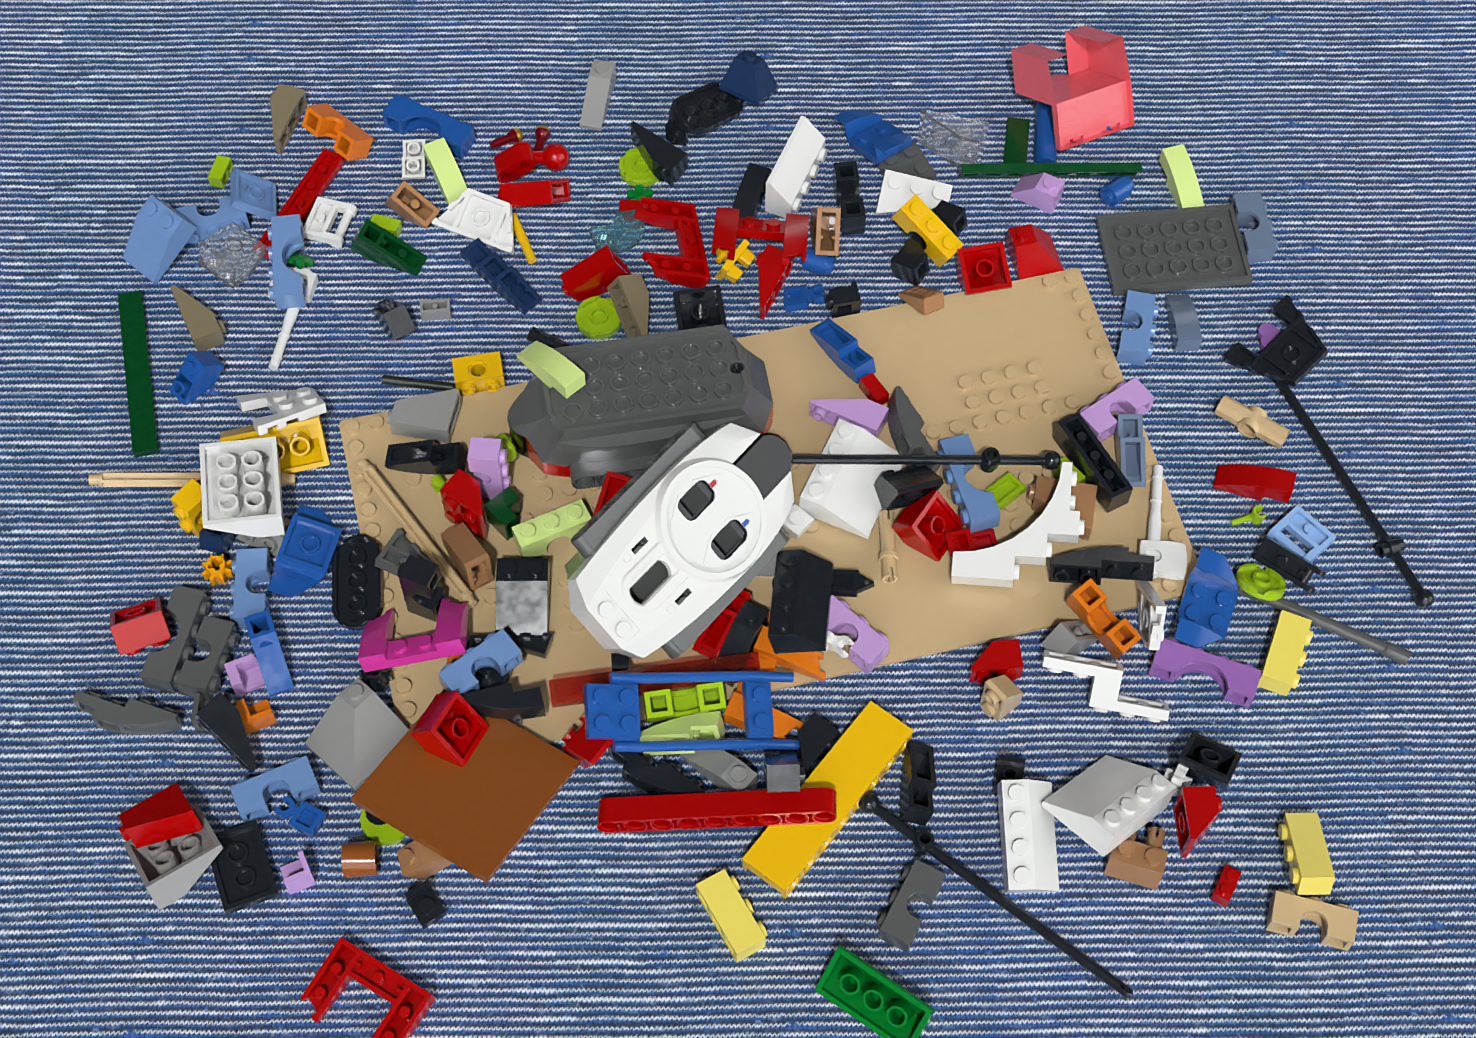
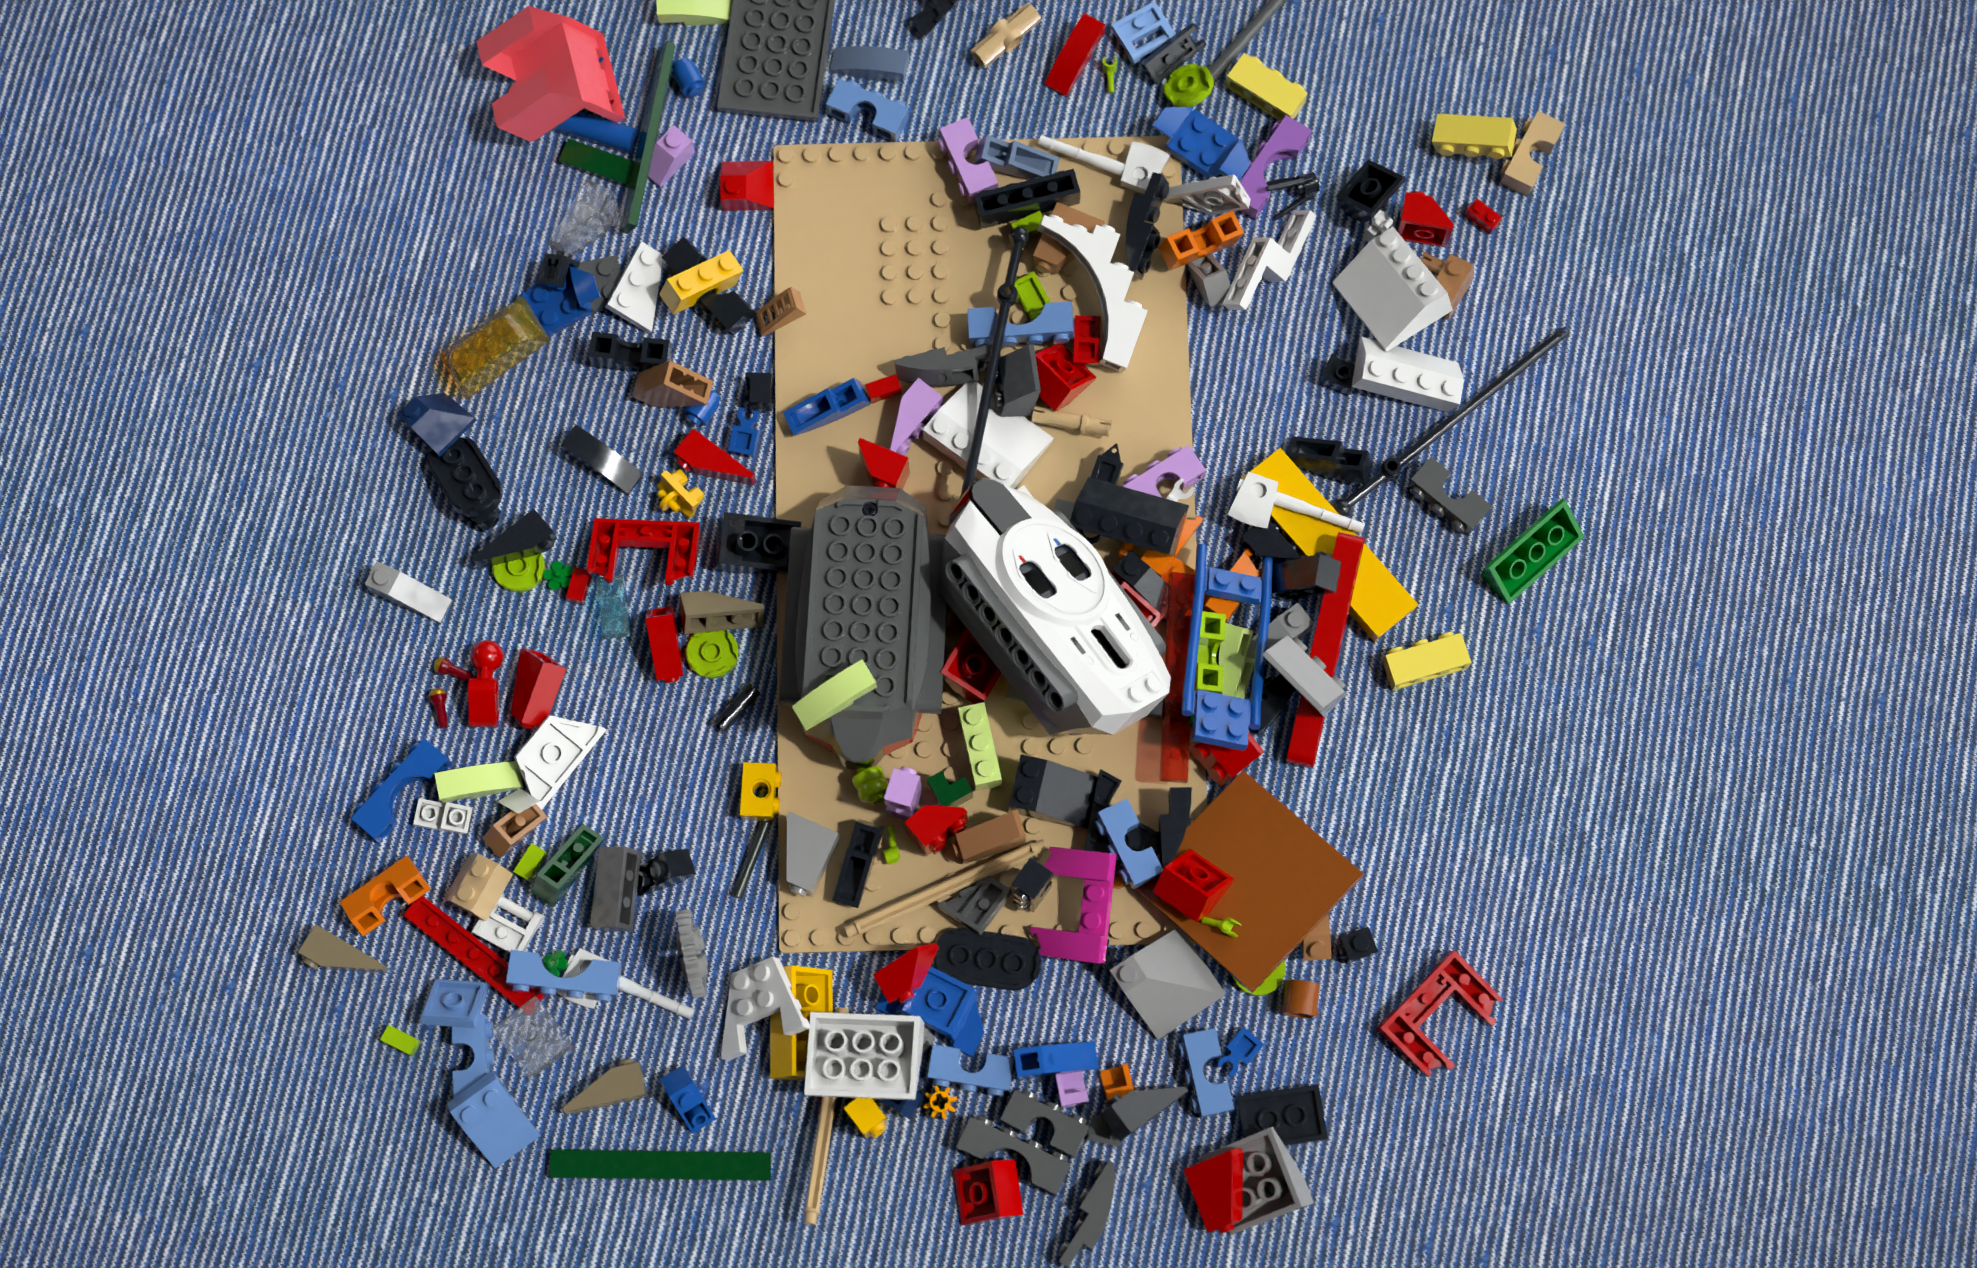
camera: 75 degrees left, 15 degrees up
lavender panel [280,850,316,895] -> none
light grey piece [420,298,452,321] -> none
dark blue slope [460,238,543,315] -> none
yellow piece [513,213,537,264] -> none
red wedge [711,207,809,265] -> none
white slope [765,116,828,218] -> none
red slope [957,241,1013,296] -> none
red slope [968,639,1023,684] -> none
tan slope [980,675,1023,722] -> none
none -> clear yellow windscreen [440,297,550,399]
none -> tan slope [443,853,513,921]
none -> white sticker [498,789,540,813]
none -> black bracket [537,251,580,288]
none -> flat silver brick [590,846,641,932]
none -> light grey gear [676,909,708,999]
none -> red slope [858,438,910,490]
none -> red slope [873,943,939,1004]
none -> lime hand [1202,917,1242,938]
none -> white piece [1228,472,1365,534]
none -> light grey slope [1262,635,1347,717]
none -> black plant [1265,172,1320,220]

